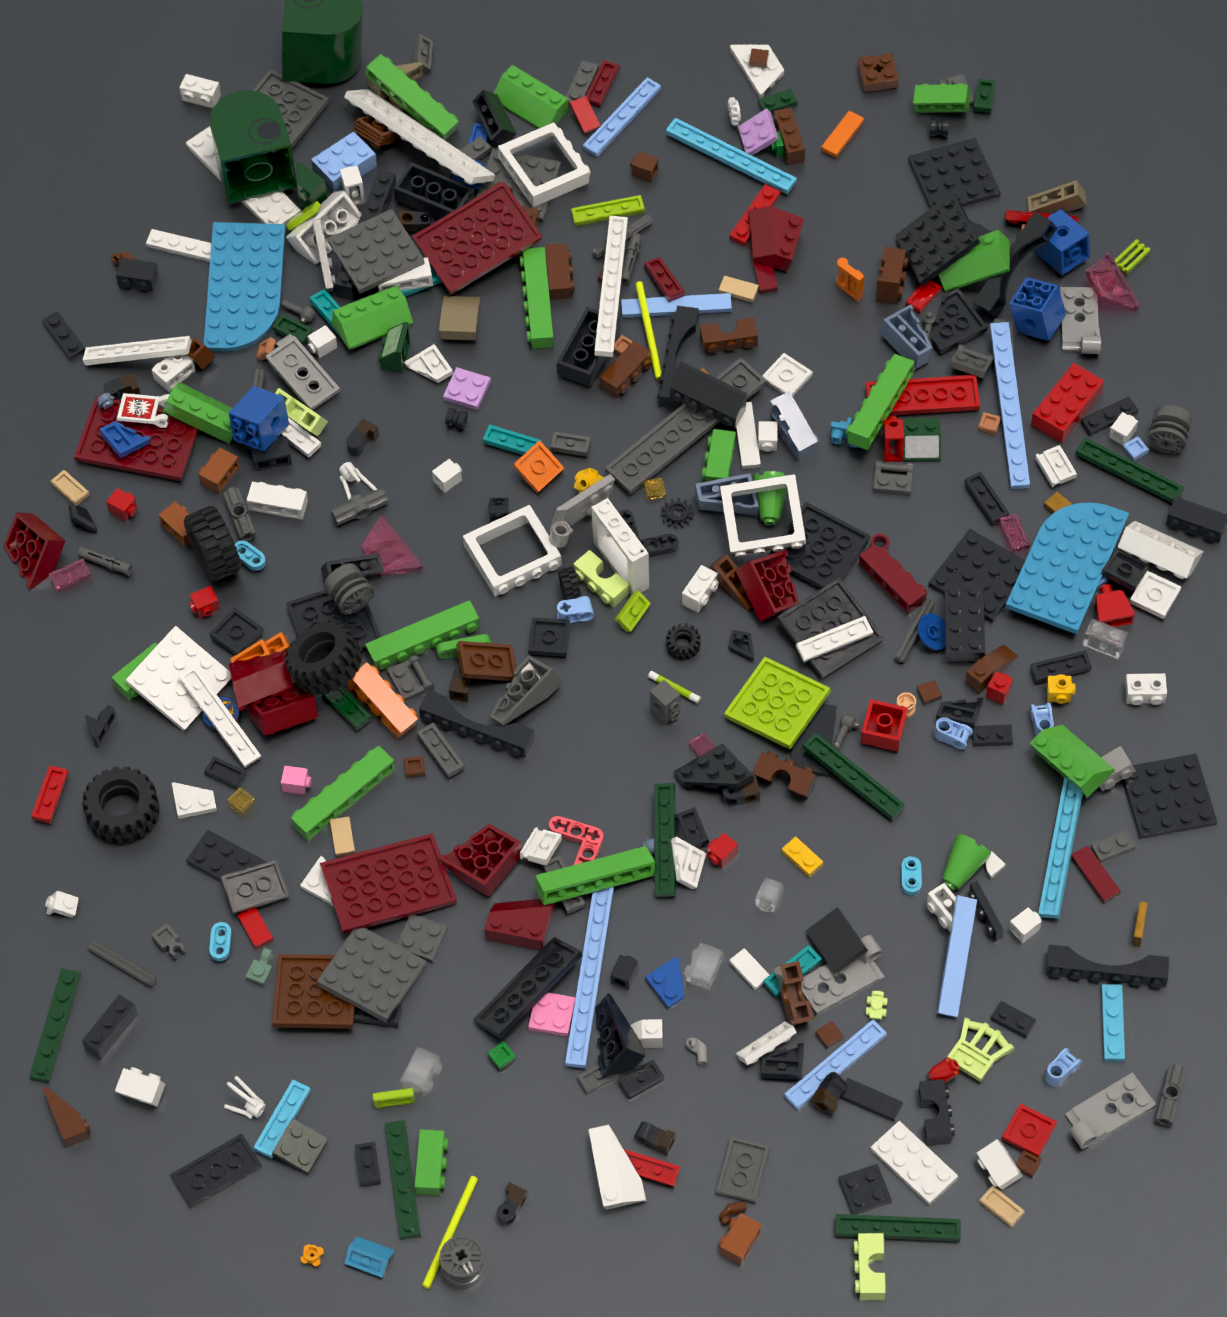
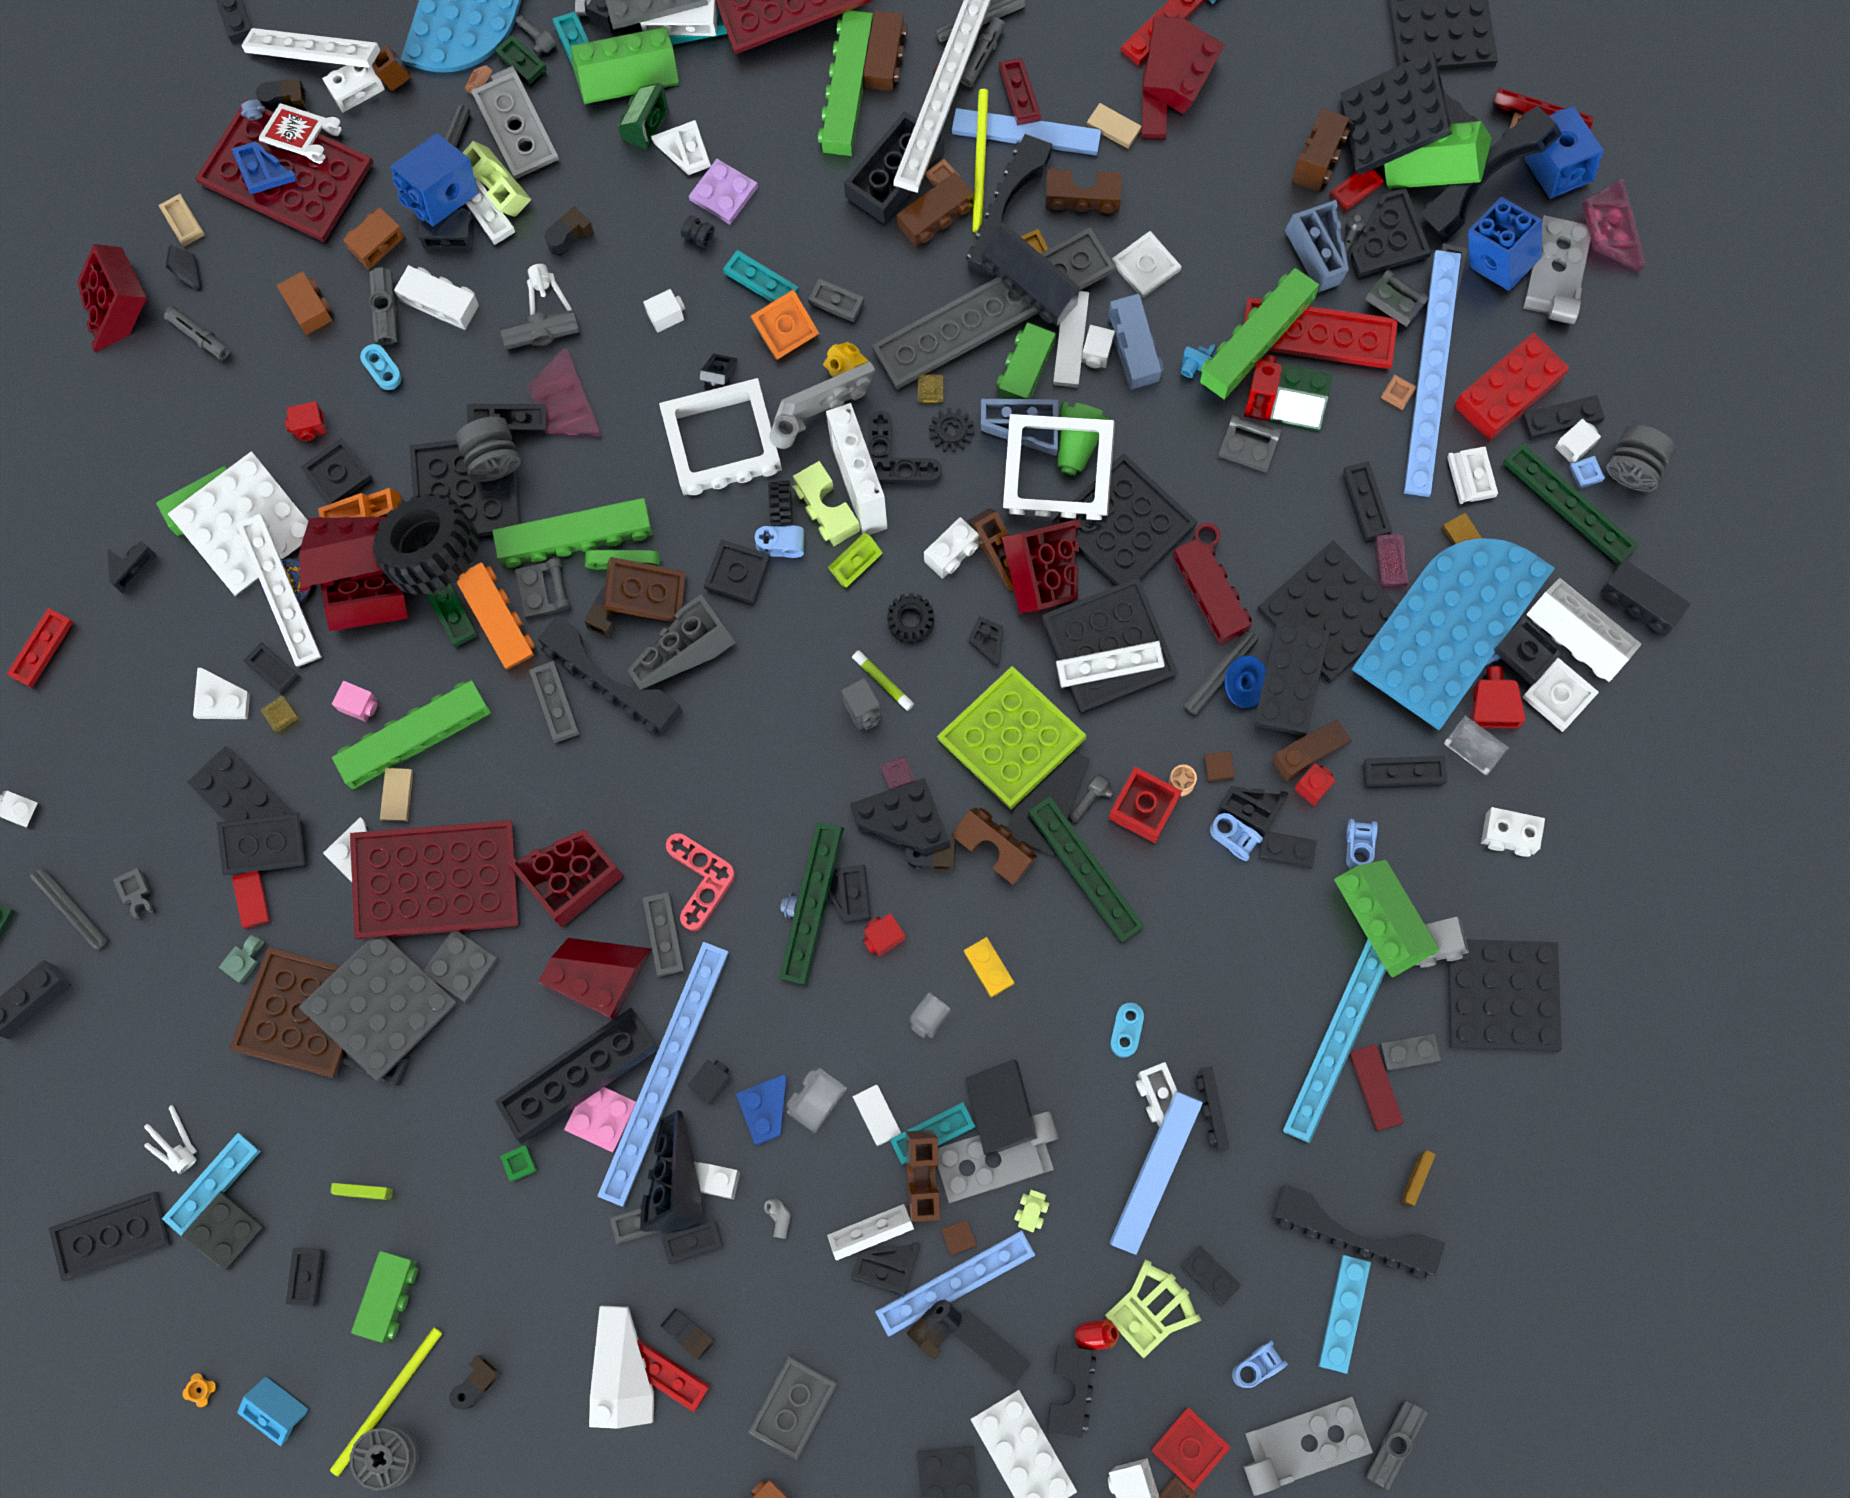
camera: 15 degrees right, 15 degrees up
clear pink plate [49,559,91,591] -> none
black tyre [82,766,160,844] -> none
red brick [106,488,137,521] -> none
white brick [115,1067,166,1107] -> none
bright green slope [163,382,233,444] -> none
black tyre [184,506,242,581] -> none
medium azure plate [209,922,232,961] -> none
white brick [307,325,337,358] -> none
dark green plate [385,1120,421,1240] -> none
clear brick [400,1047,442,1098] -> none
reddish brown tile [404,756,425,778] -> none
dark tan slope [439,296,481,340] -> none
white plate [520,827,562,865] -> none
bright green brick [535,846,655,905] -> none
white wing [671,837,706,889] -> none
reddish brown arm [719,1201,747,1226] -> none
orange plate [836,258,864,301] -> none
bright green cone [942,834,991,891] -> none
white tile [986,851,1006,879] -> none
white brick [1009,907,1042,943] -> none
dark tan slope [1027,180,1087,213] -> none
yellow brick [1047,674,1075,704] -> none
lime tile [1113,239,1151,274] -> none

